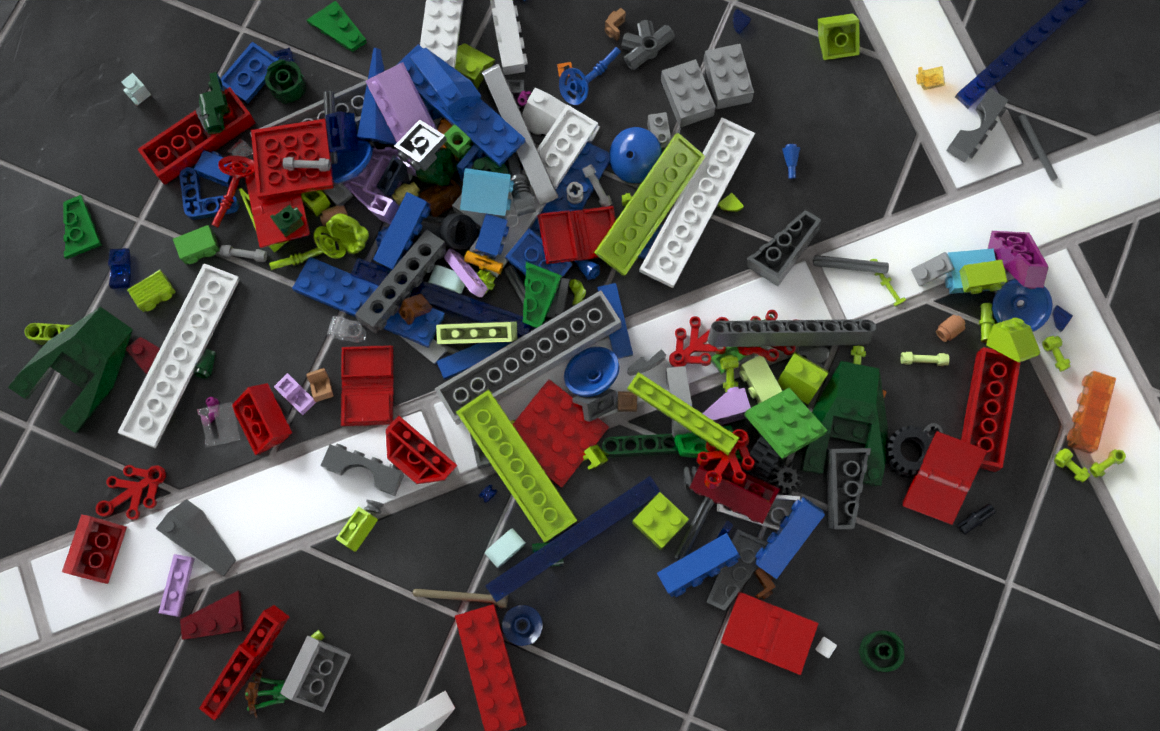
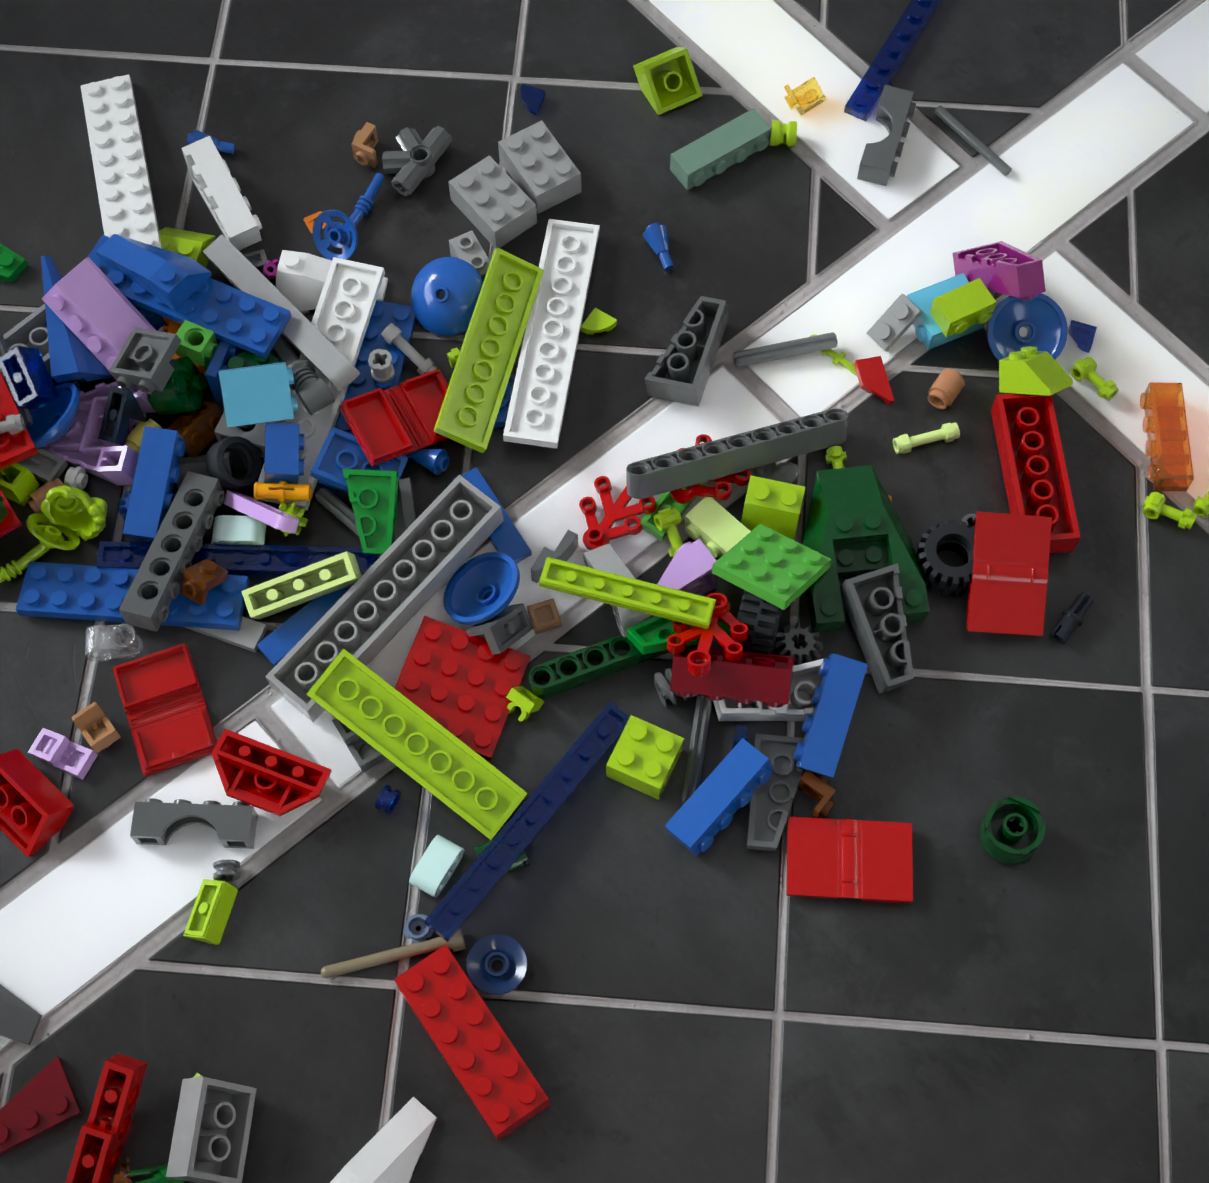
camera: 20 degrees left, 10 degrees down
lime arm [569,279,586,306] -> none
white sticker [816,637,837,658] -> none
lime pin [979,303,995,343] -> none
none -> white plate [64,466,88,490]
none -> sand blue plate [404,914,434,943]
none -> sand green brick [670,108,771,190]
none -> lime wheel [770,120,797,147]
none -> red tile [854,356,894,405]

